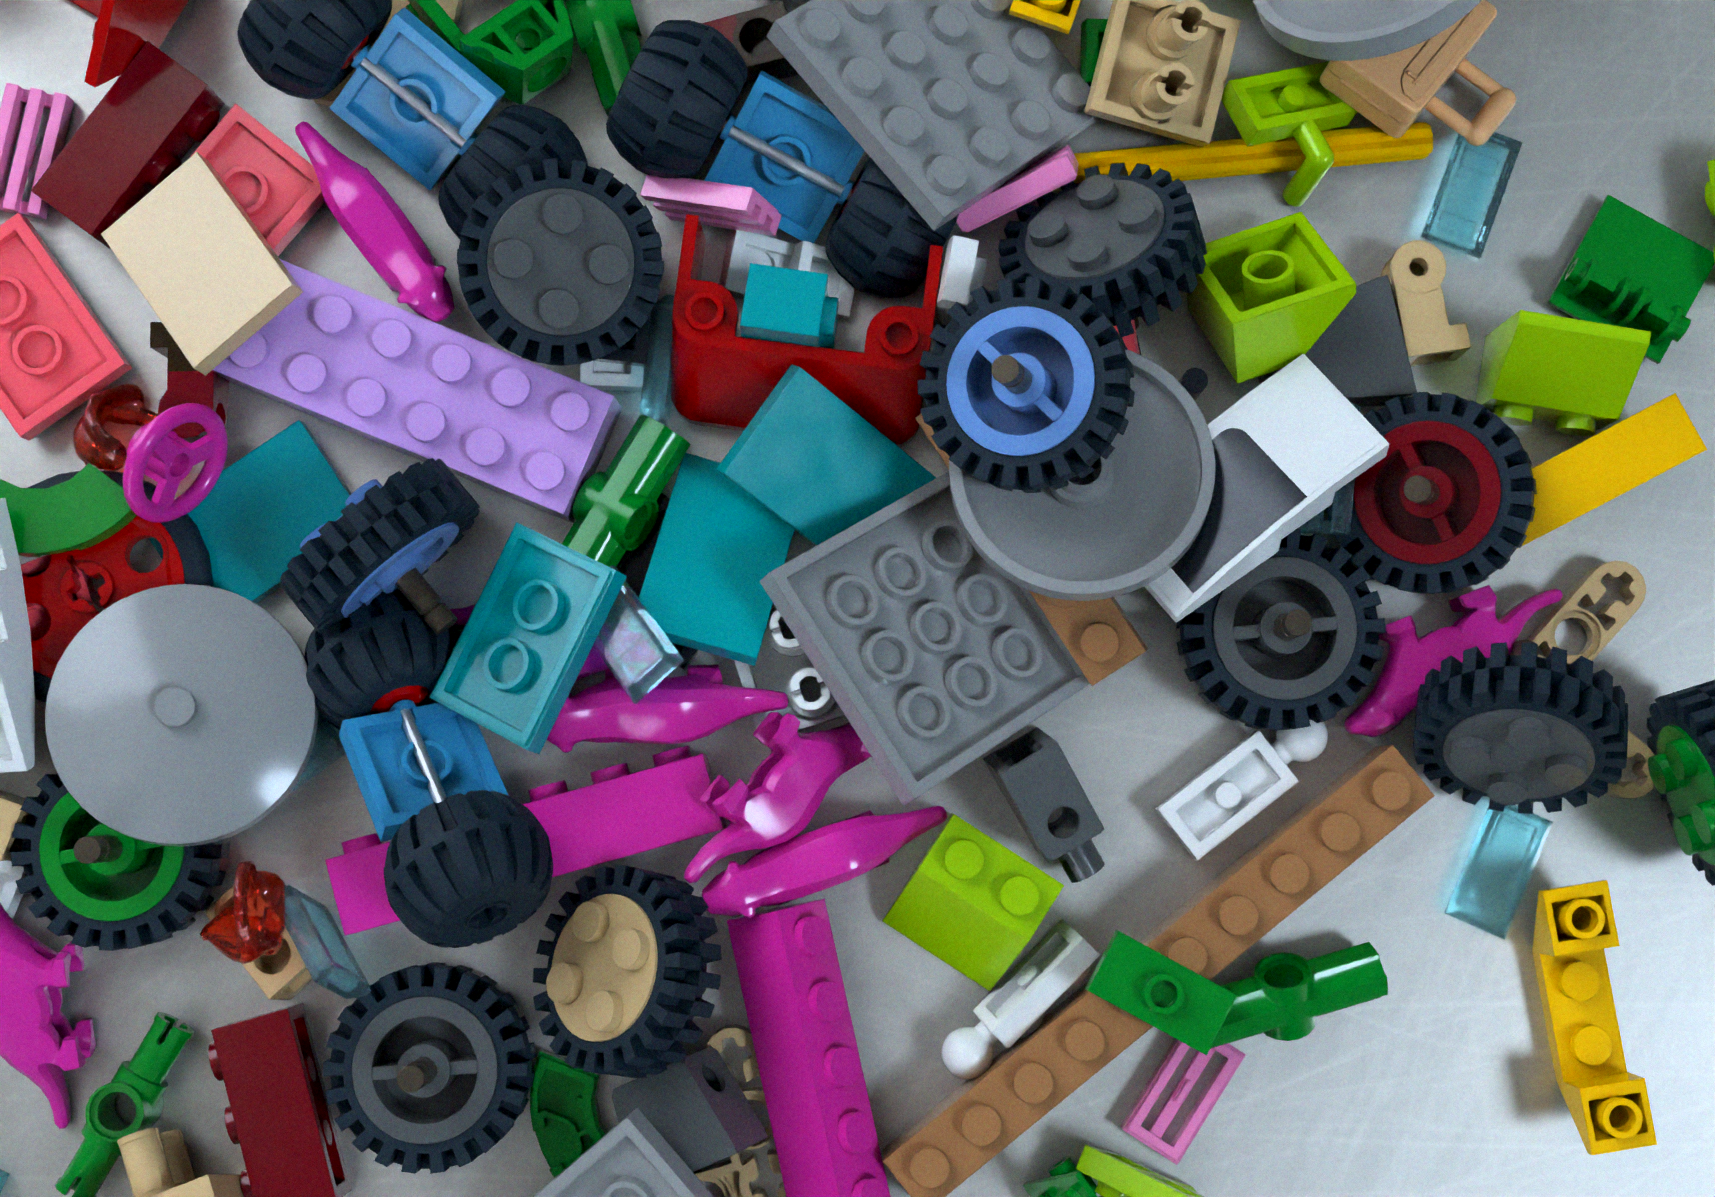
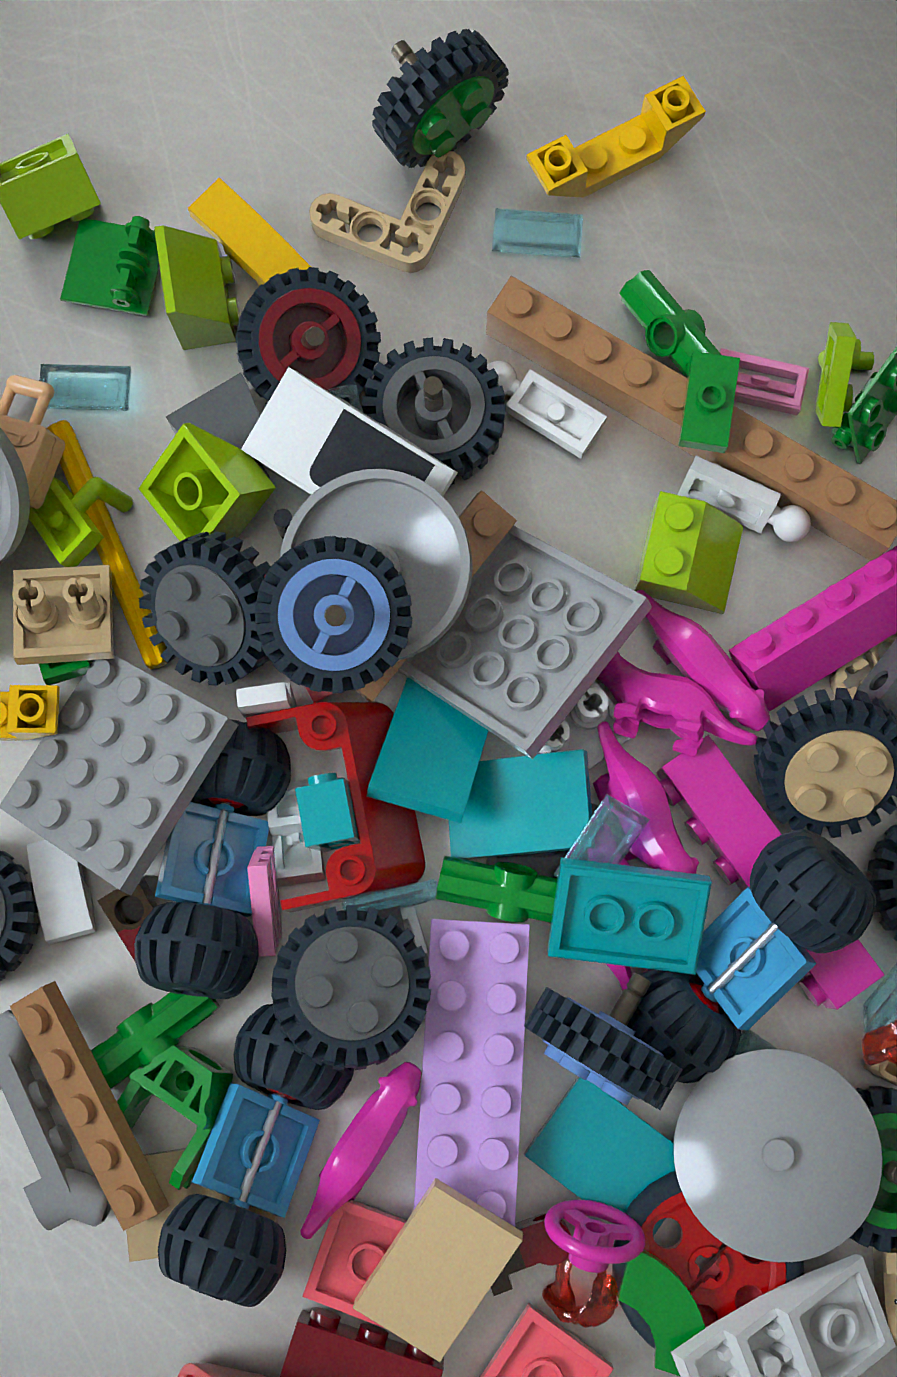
camera: 110 degrees left, 5 degrees down
bright pink tile [956,144,1079,233] -> none
dark grey torso [983,727,1105,883] -> none
dark pink animal [1344,585,1563,738] -> none
tan leg [1380,240,1471,367] -> none
black wheel [1413,640,1628,814] -> none

